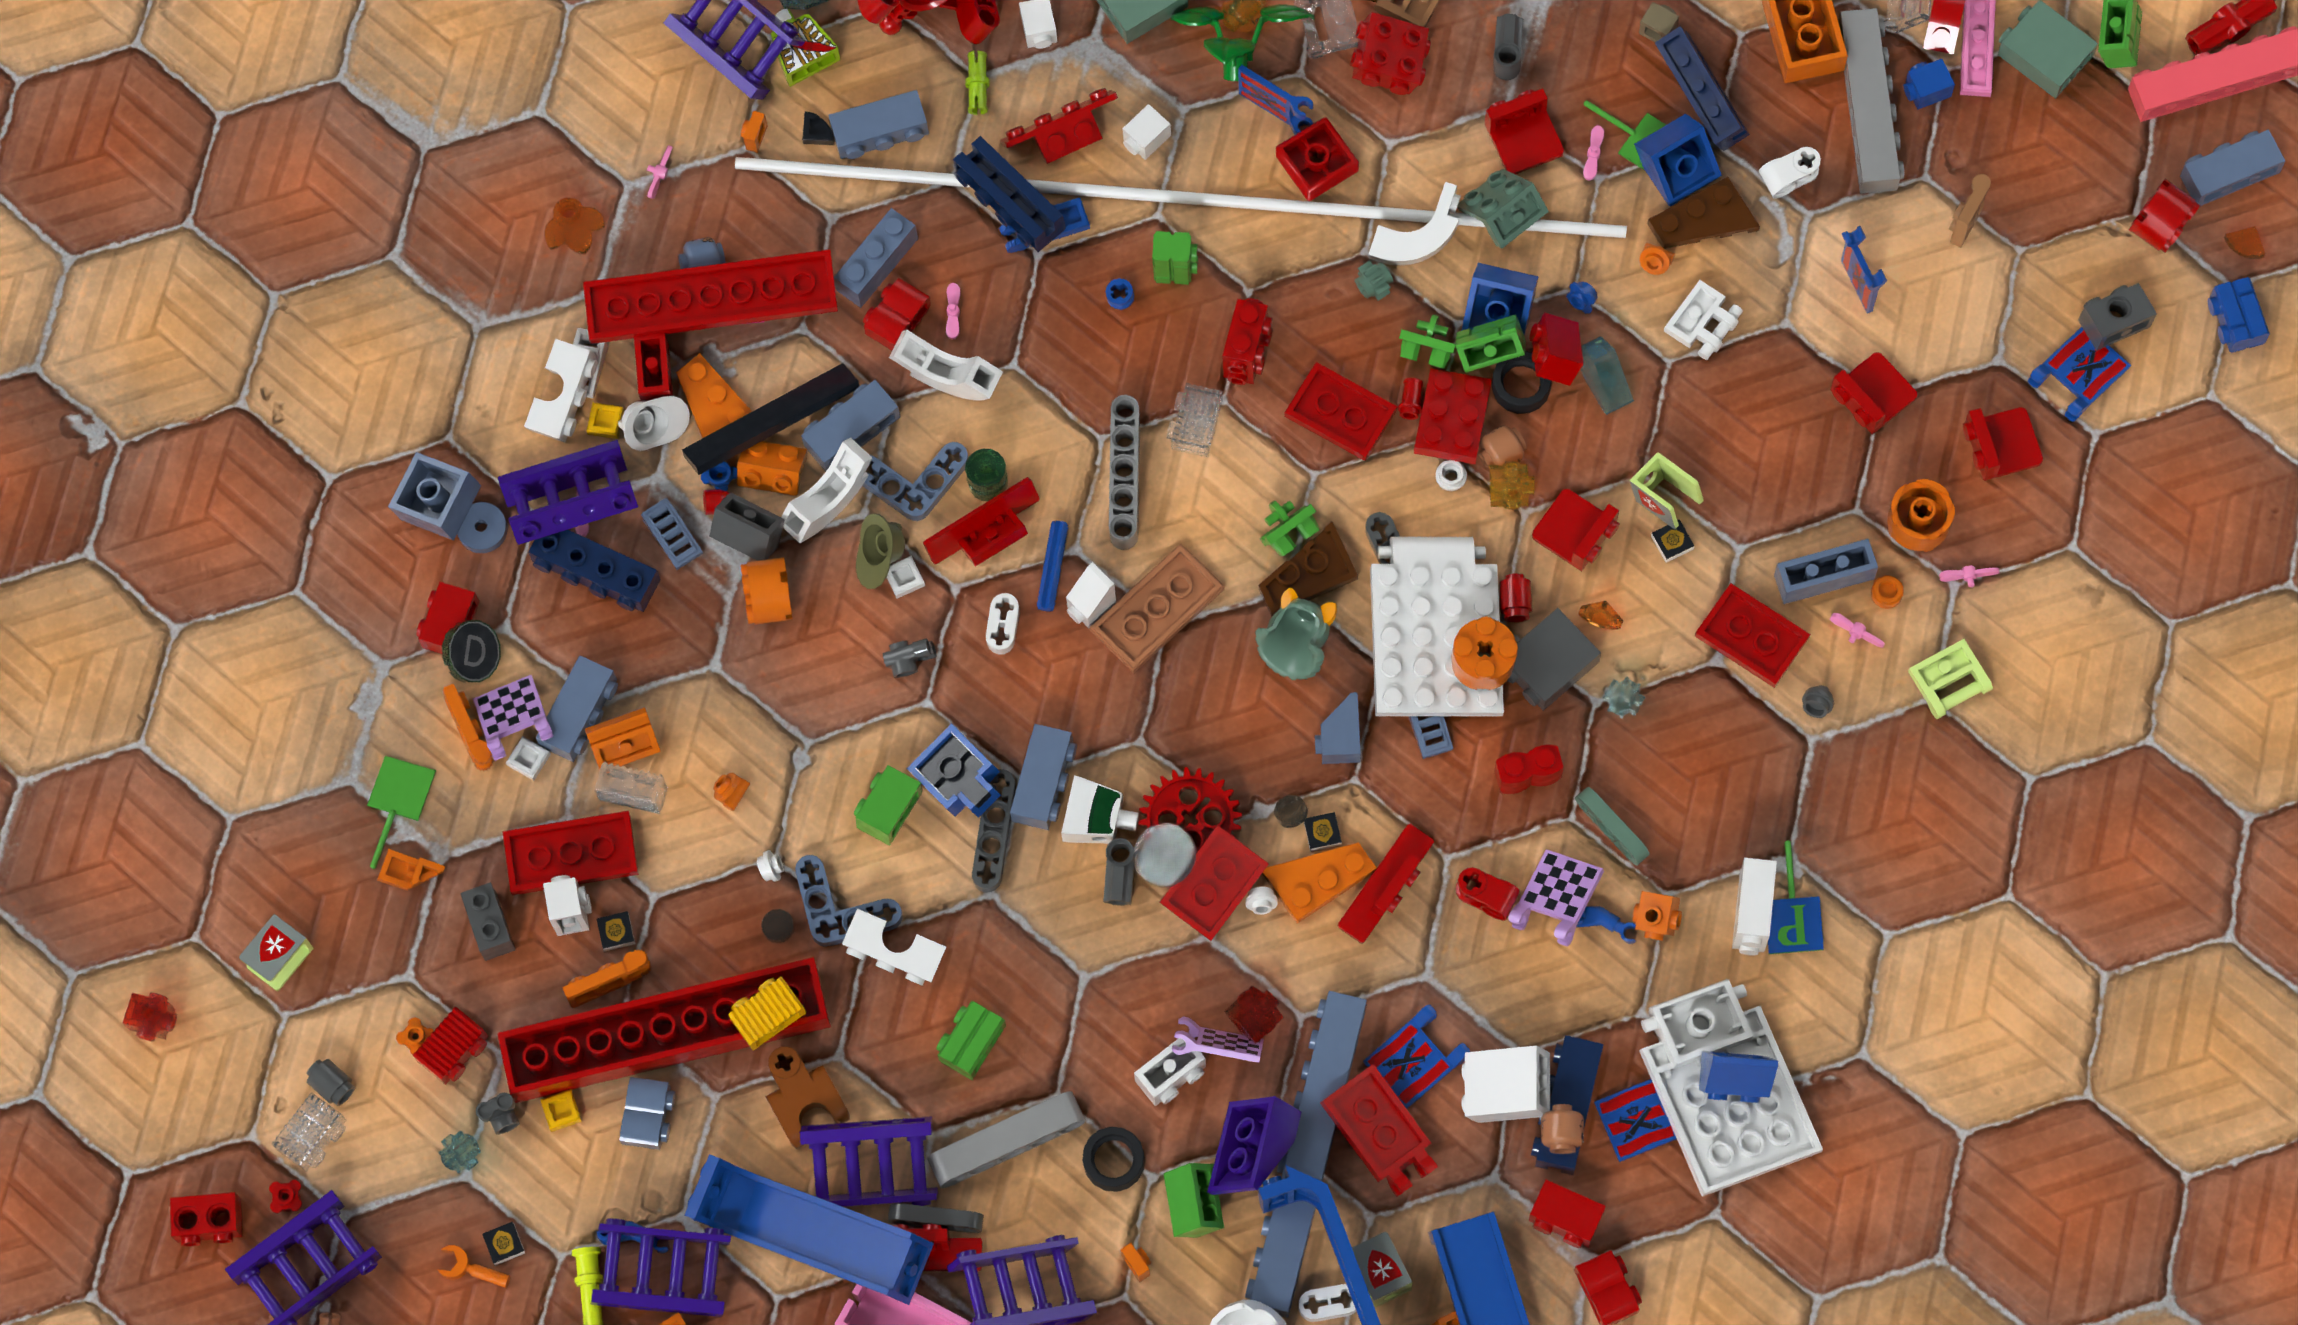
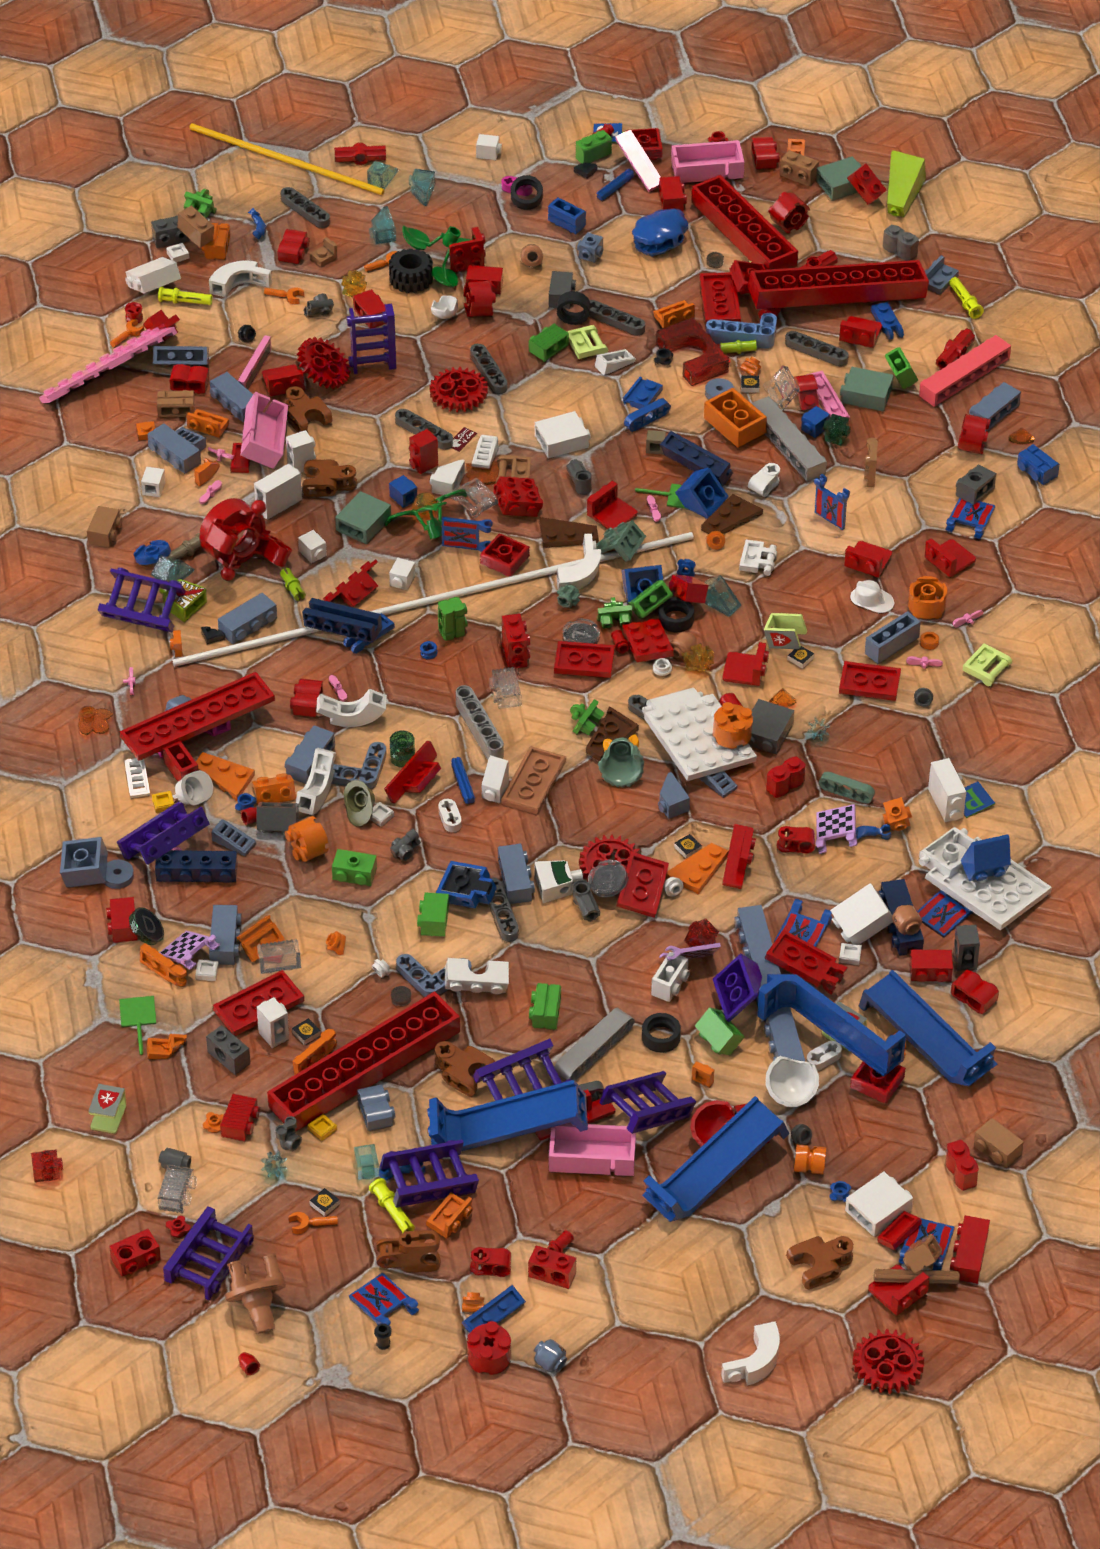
camera: 30 degrees left, 25 degrees down
white arch [524,339,598,443] -> none
black tile [682,363,860,475] -> none
yellow brick [728,977,806,1051] -> none
sand blue brick [834,208,918,308] -> none
clear smoke tile [1274,795,1308,828] -> none
none -> bright green brick [332,849,377,886]
none -> clear light blue brick [354,1144,379,1180]
none -> reddish brown wing [539,517,599,548]
none -> clear tile [562,618,600,644]
none -> clear green brick [823,414,851,446]
none -> white tile [839,943,862,965]
none -> white piece [850,580,894,613]
none -> dark grey brick [953,925,980,971]

